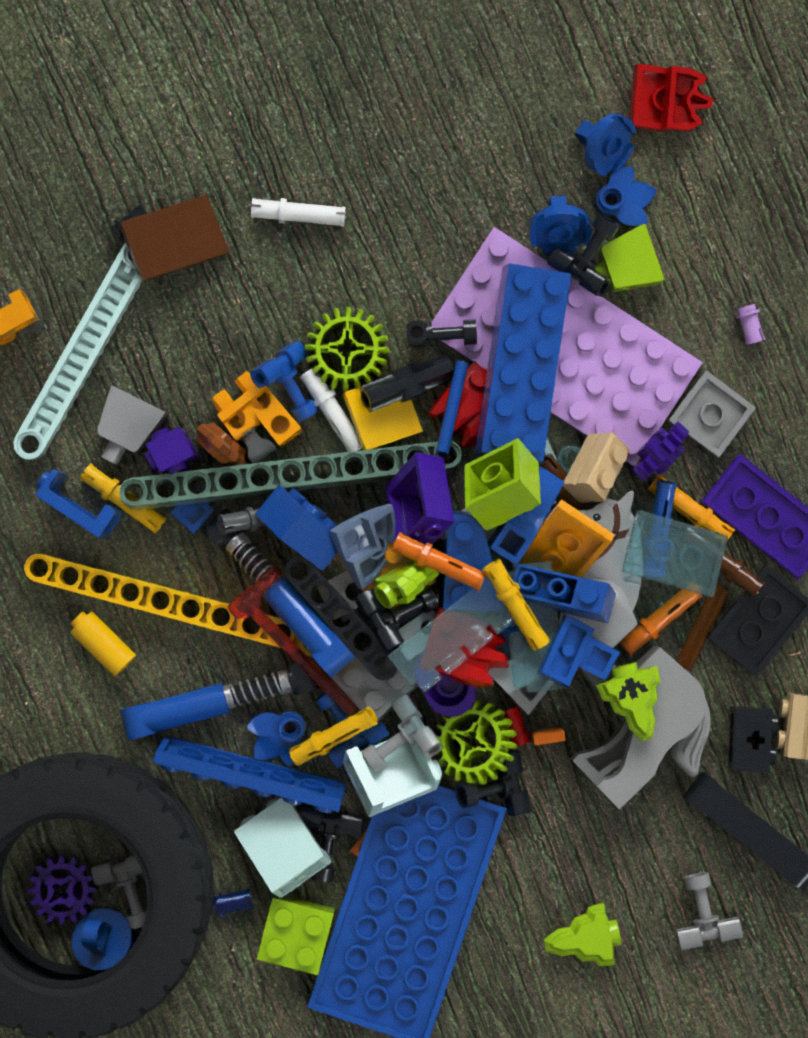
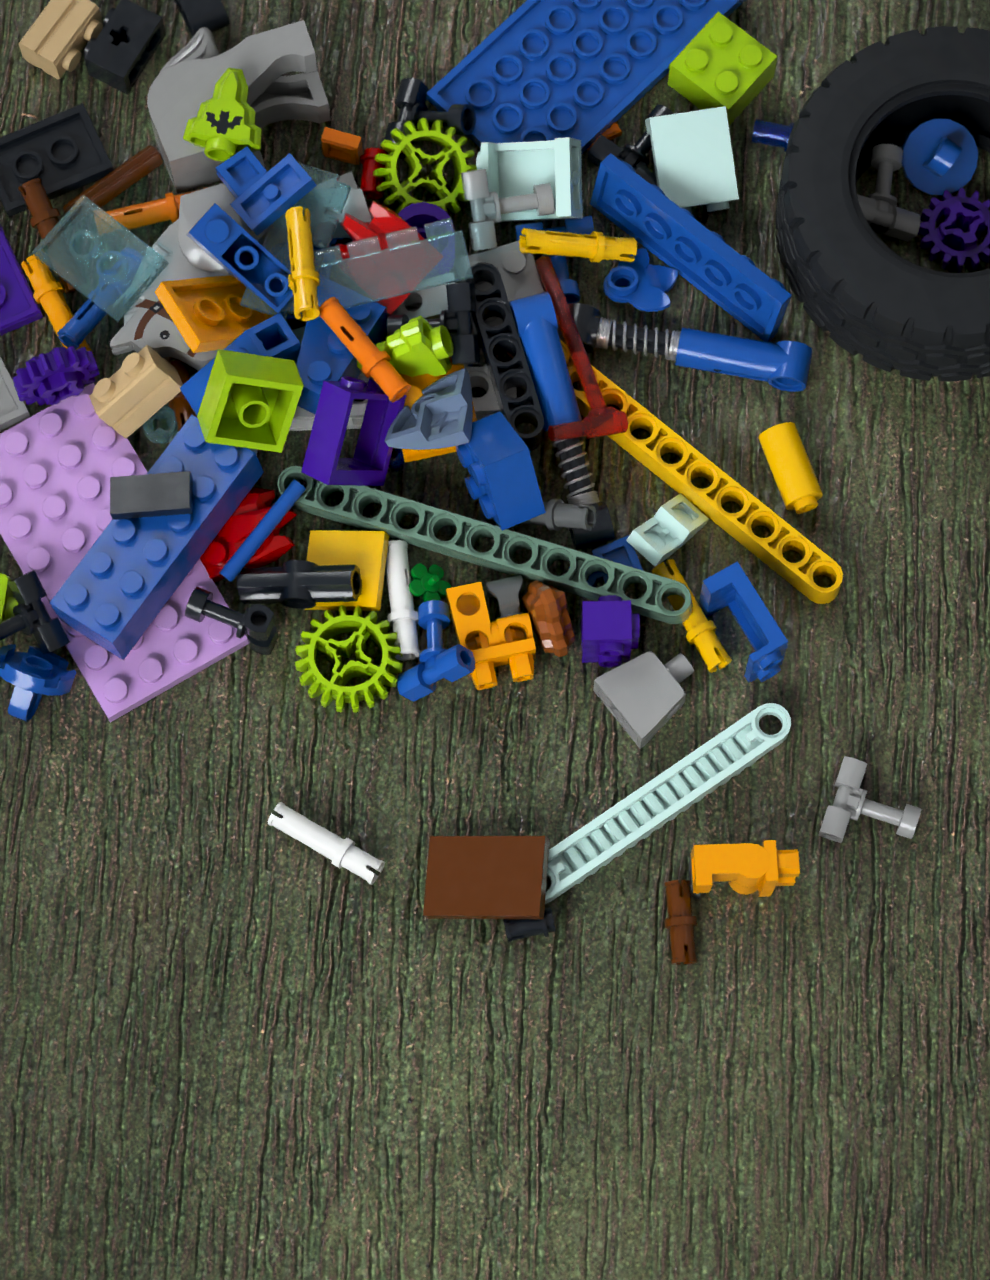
camera: 155 degrees left, 15 degrees down
none -> black tile [110,471,193,520]
none -> green plant [409,563,451,602]
none -> light aqua slope [626,493,709,567]
none -> reddish brown pin [664,880,698,965]

